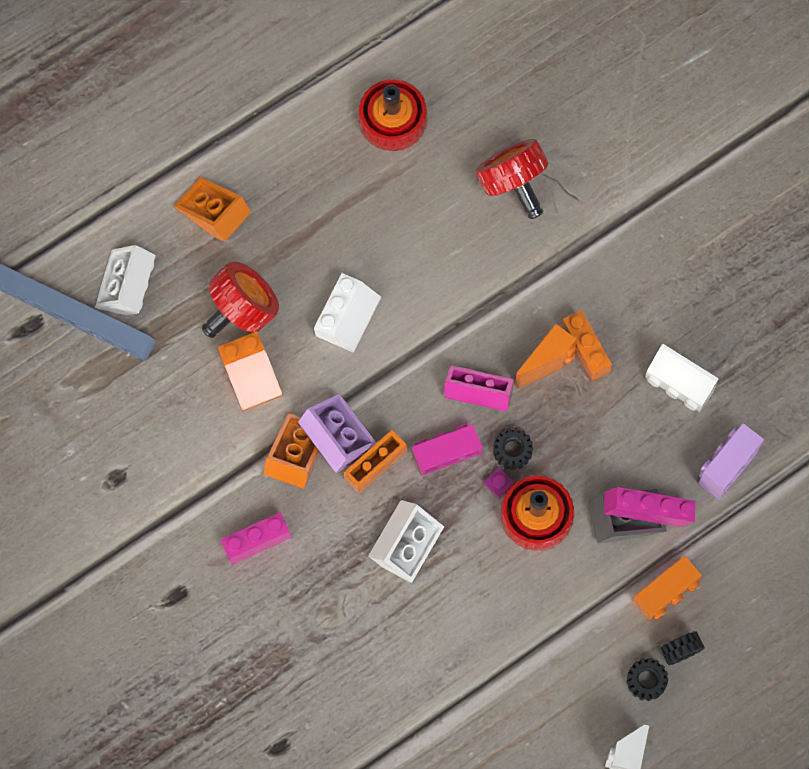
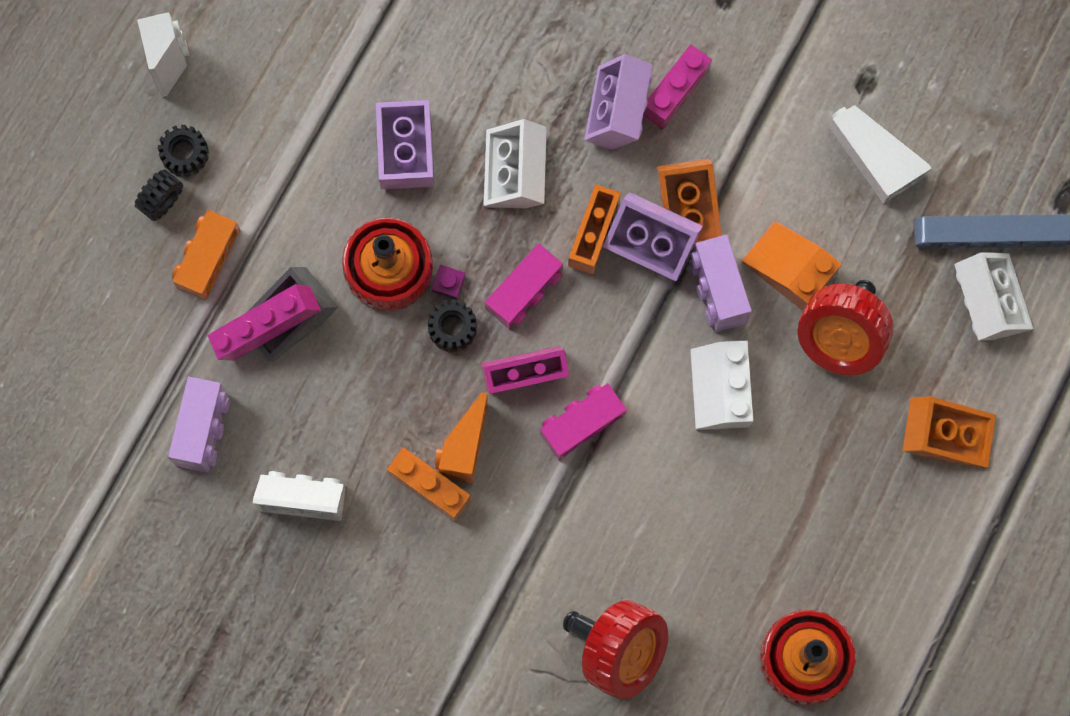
camera: 145 degrees right, 5 degrees up
none -> lavender brick [376,100,434,189]
none -> dark pink brick [540,383,627,461]
none -> lavender brick [584,54,652,150]
none -> lavender brick [689,235,751,333]
none -> white slope [829,105,932,204]

